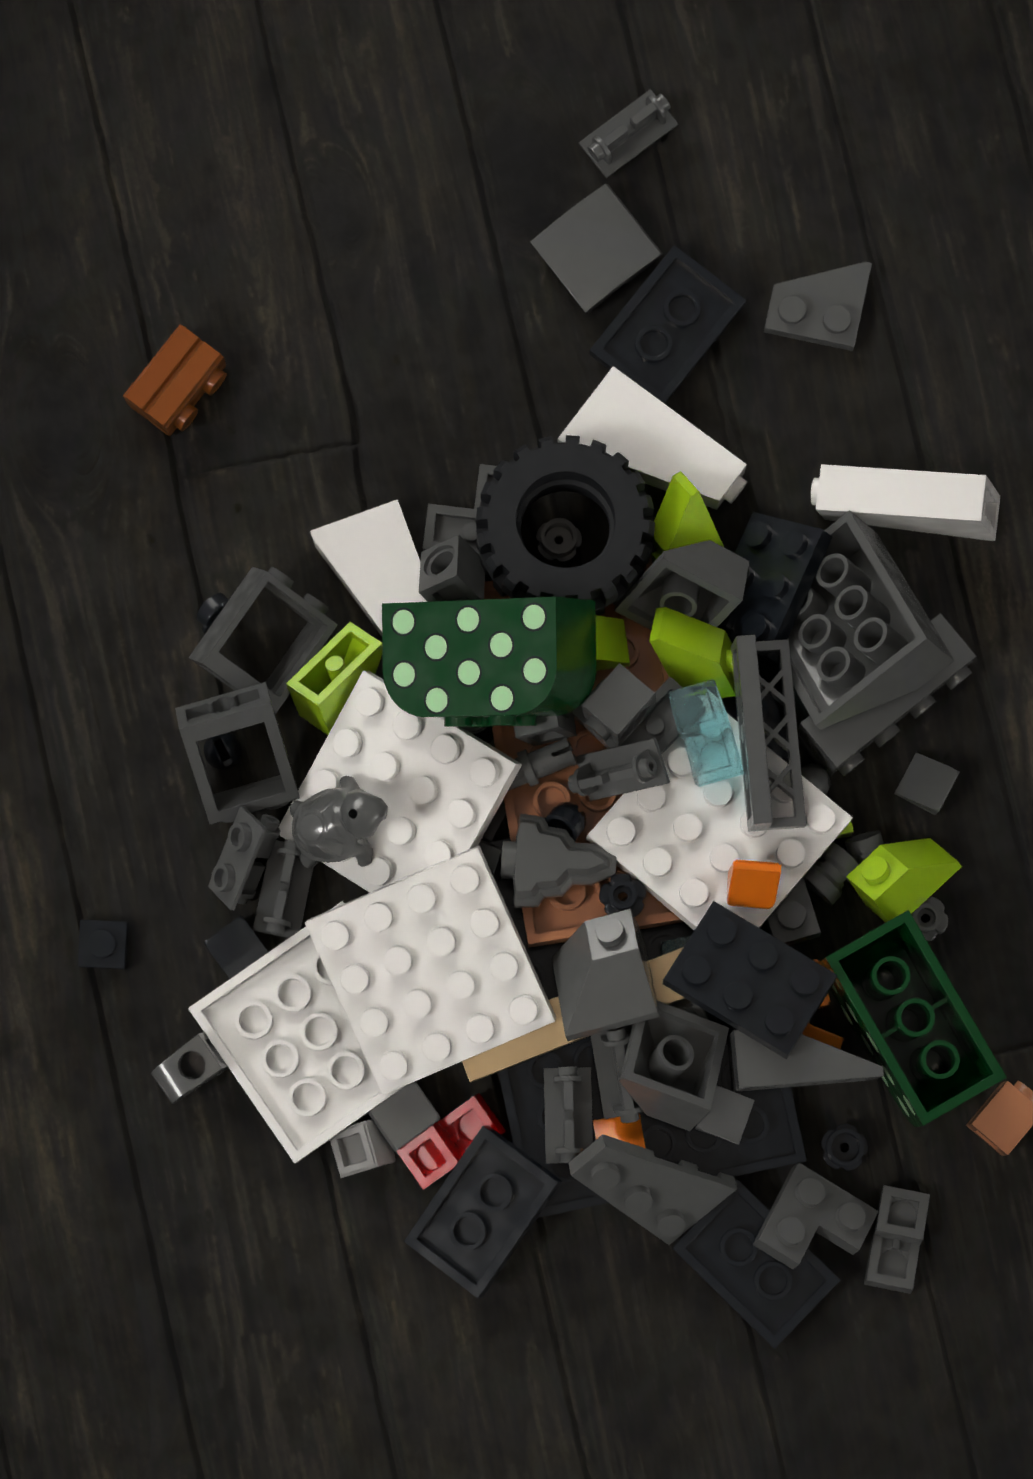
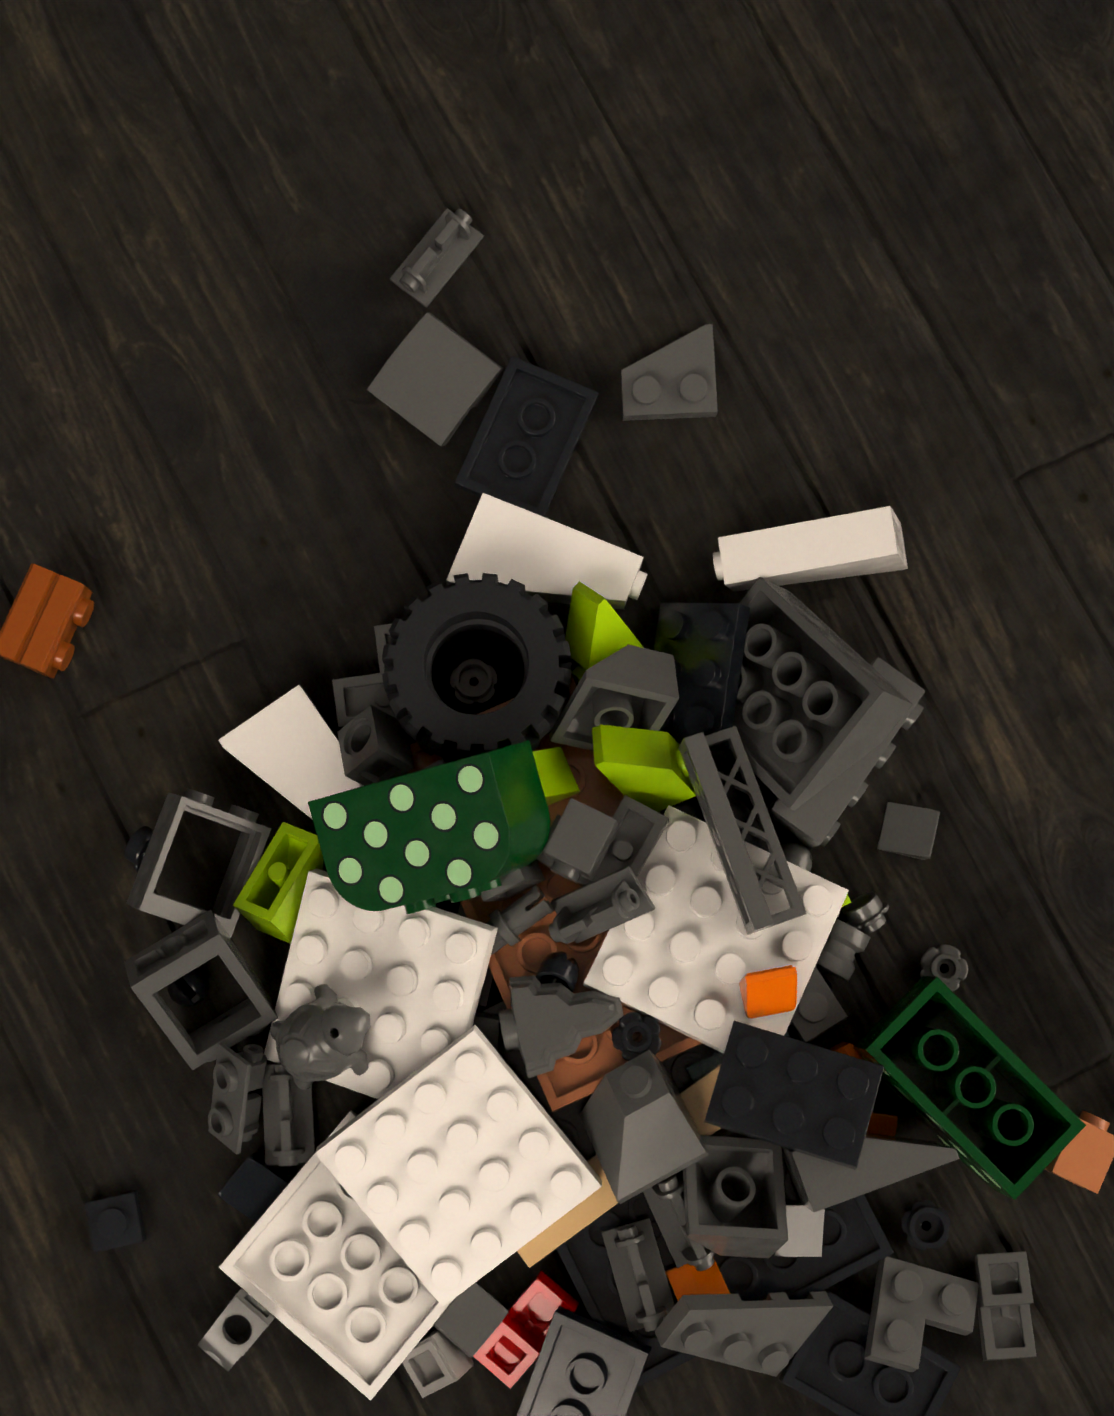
camera: 20 degrees left, 0 degrees up
clear light blue slope [668,679,744,787] -> none
lime slope [846,838,962,923] -> none

